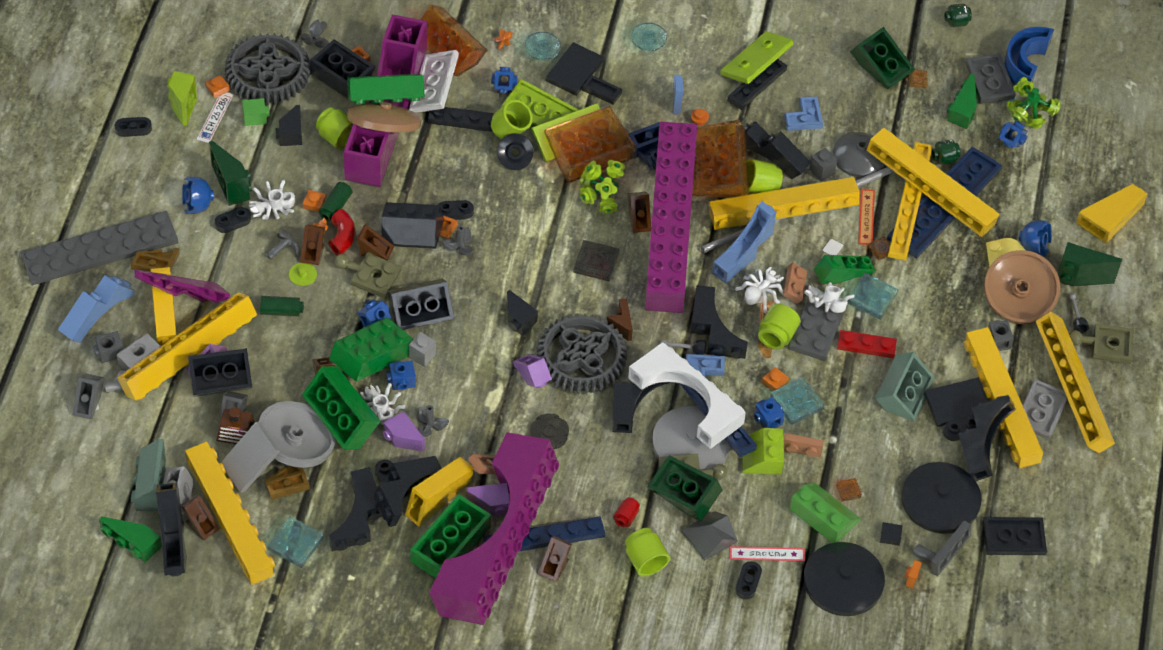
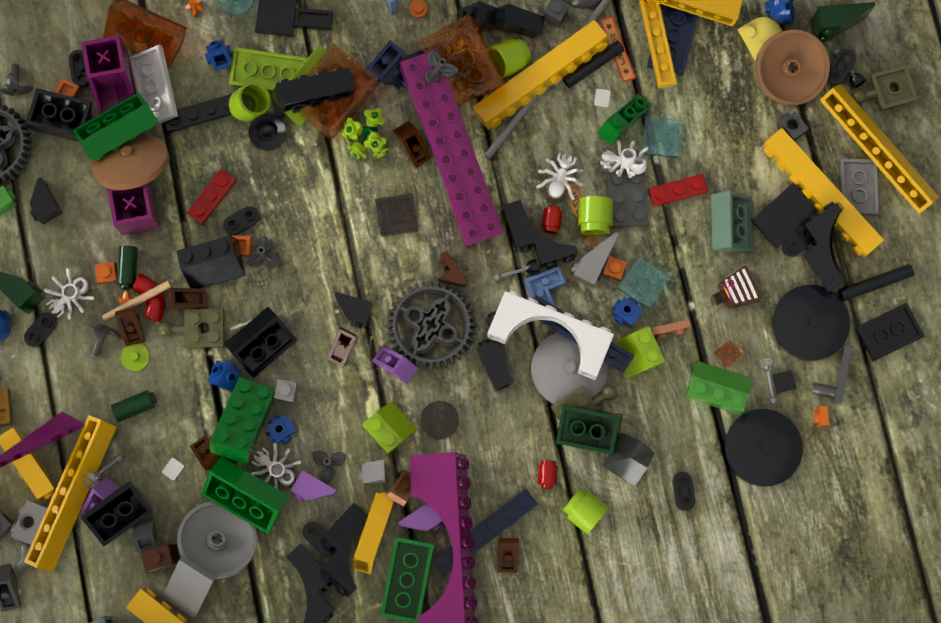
camera: 25 degrees left, 25 degrees up
pearl gold wing [265,466,310,500] -> none
lime piece [316,107,353,150] -> none
medium blue arch [712,201,776,284] -> none
sticker [730,546,805,561] -> none
nougat plate [783,262,807,304] -> none
clear orange tile [868,237,890,261] -> none
none -> black plate [69,50,89,88]
none -> clear hinge [82,455,123,489]
none -> tan bar [102,280,172,322]
none -> white sticker [162,458,184,481]
none -> red plate [187,169,237,226]
none -> black wedge [271,67,356,118]
none -> slope [326,327,358,367]
none -> light grey slope [359,460,387,485]
none -> lime slope [362,401,417,456]
none -> dark grey plant [426,49,458,83]
none -> red brick [542,205,563,234]
none -> black piece [562,40,625,89]
none -> light grey slope [571,232,619,288]
none -> reddish brown torso [712,266,762,309]
none -> hinge [759,357,777,404]
none -> black plate [828,49,856,85]
none -> black piece [838,264,914,302]

